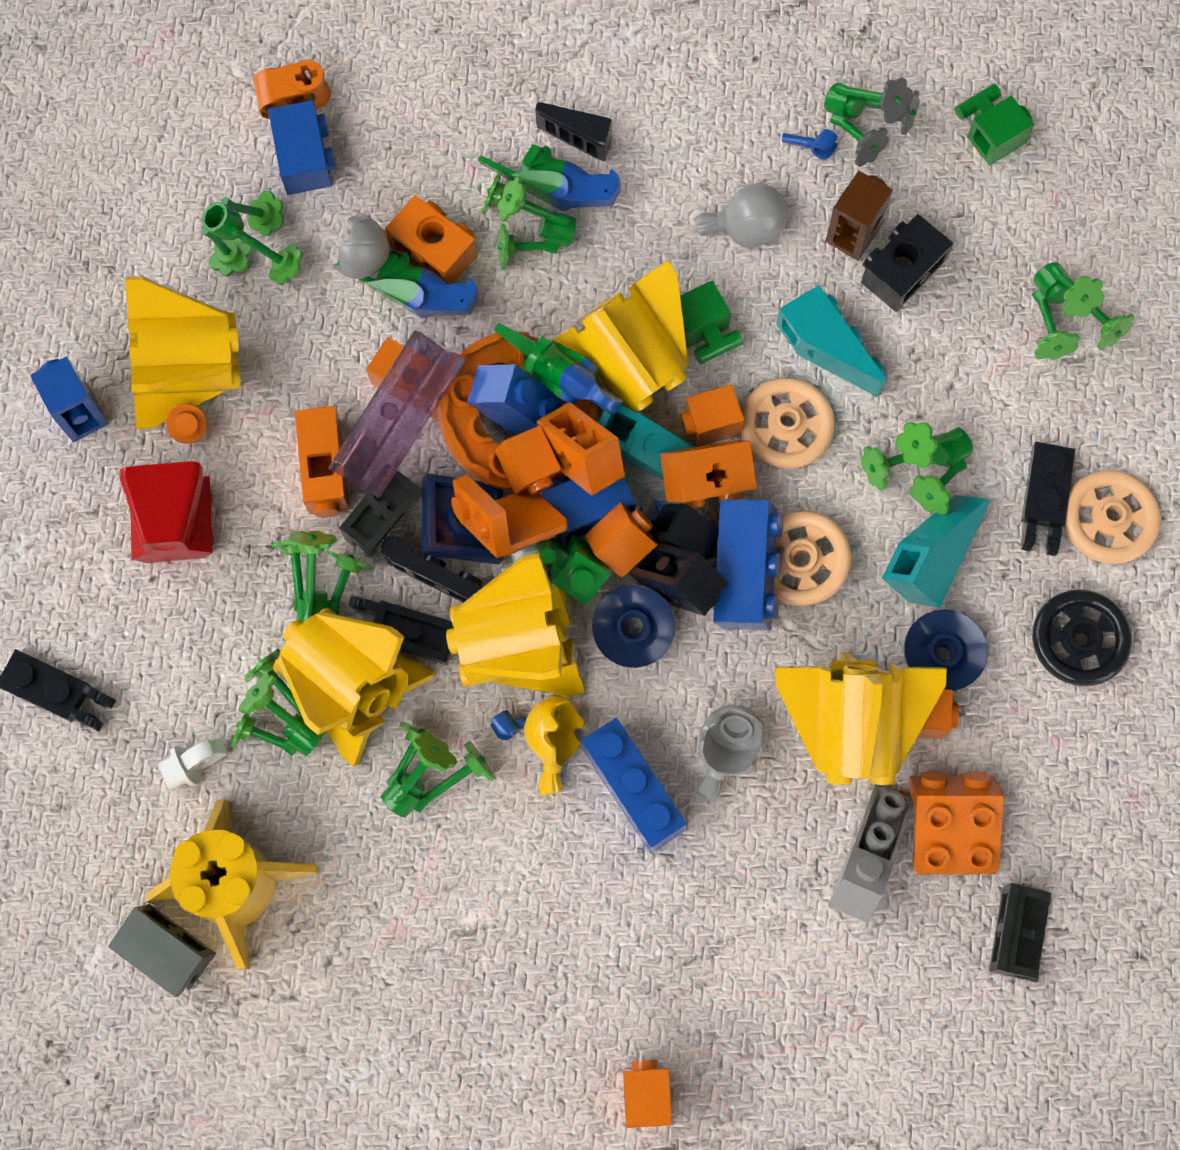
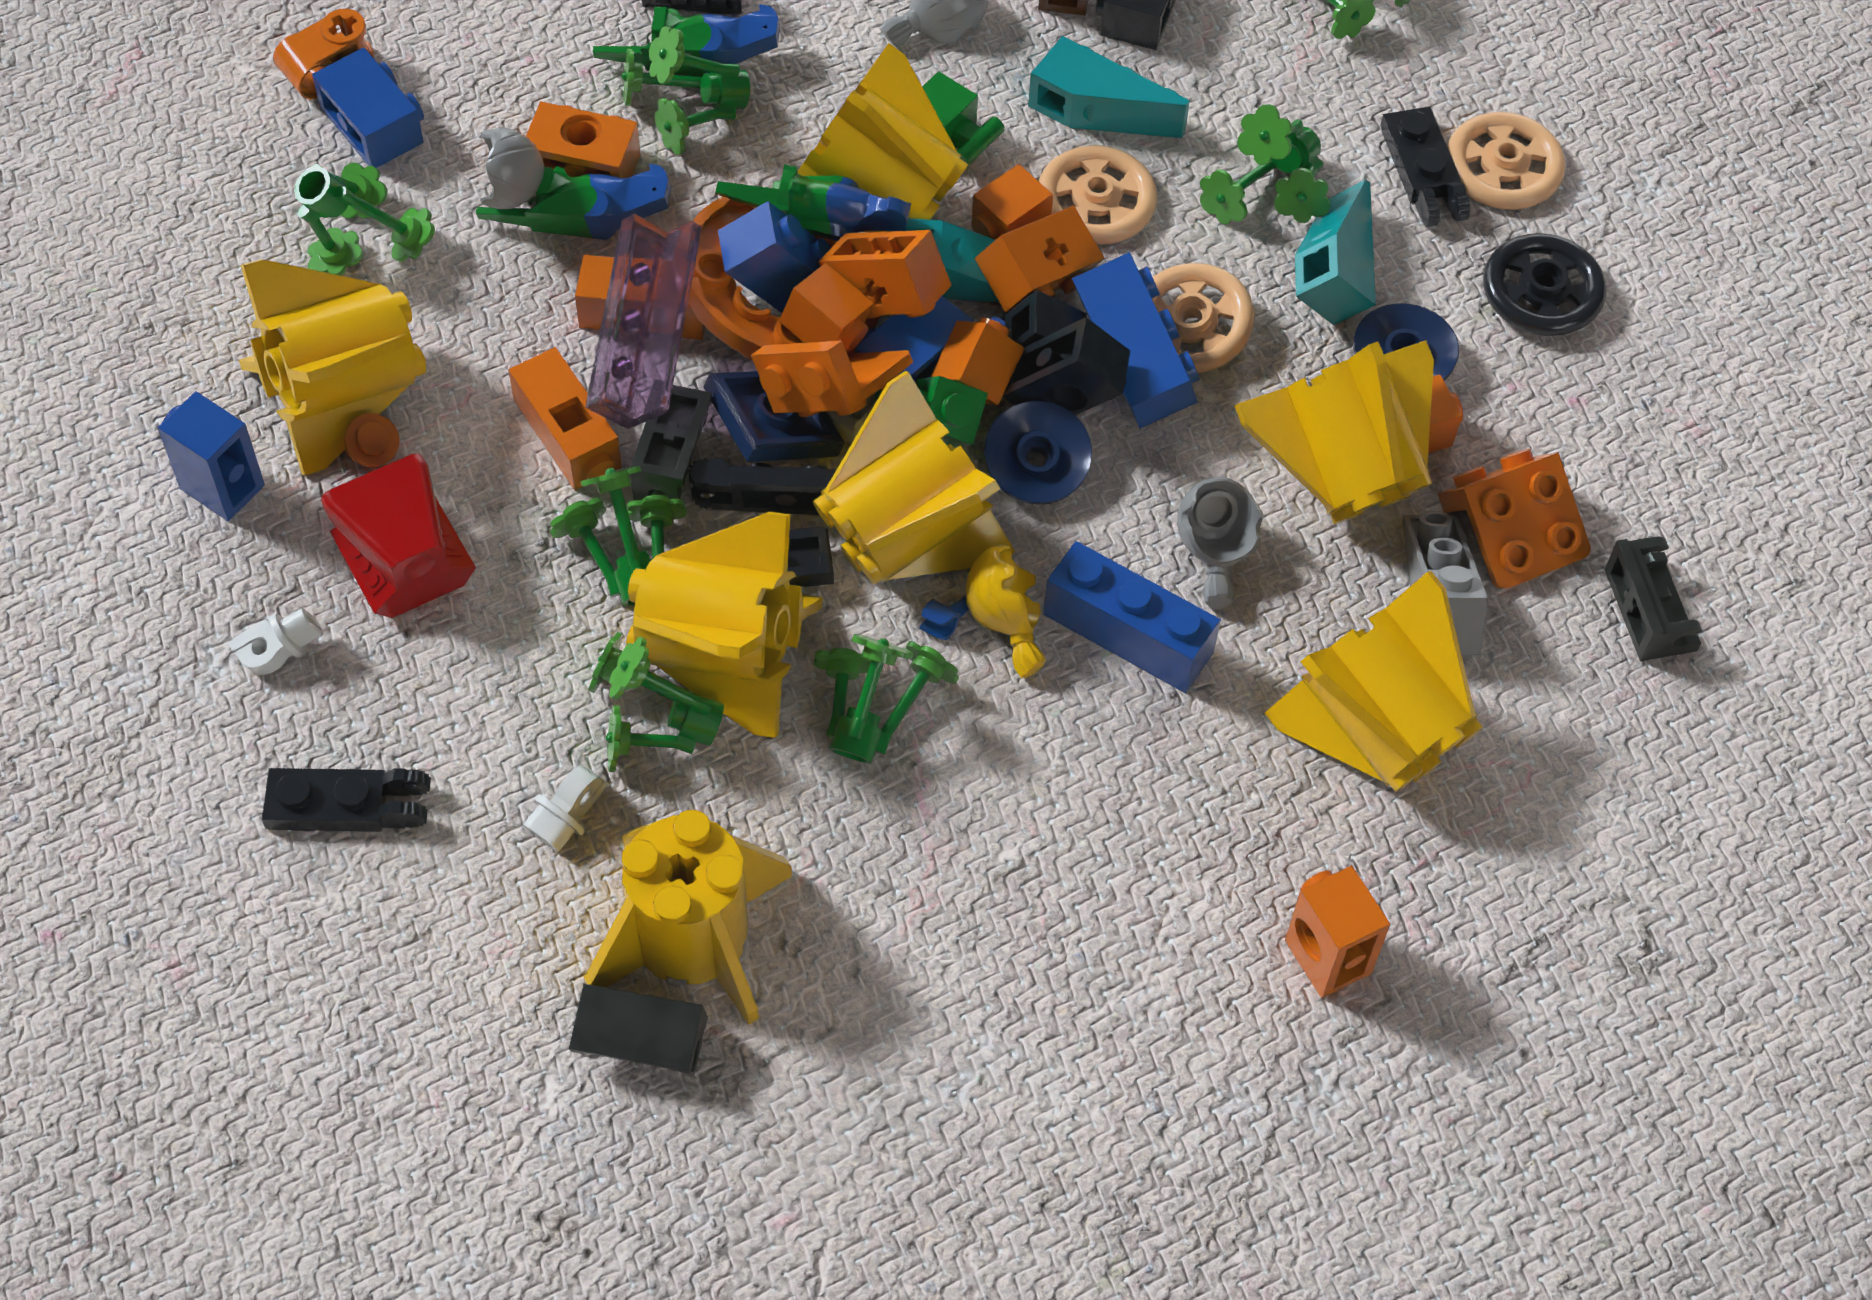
camera: 30 degrees left, 15 degrees down
none -> white piece [228,608,324,675]
none -> yellow brick [1265,571,1483,792]

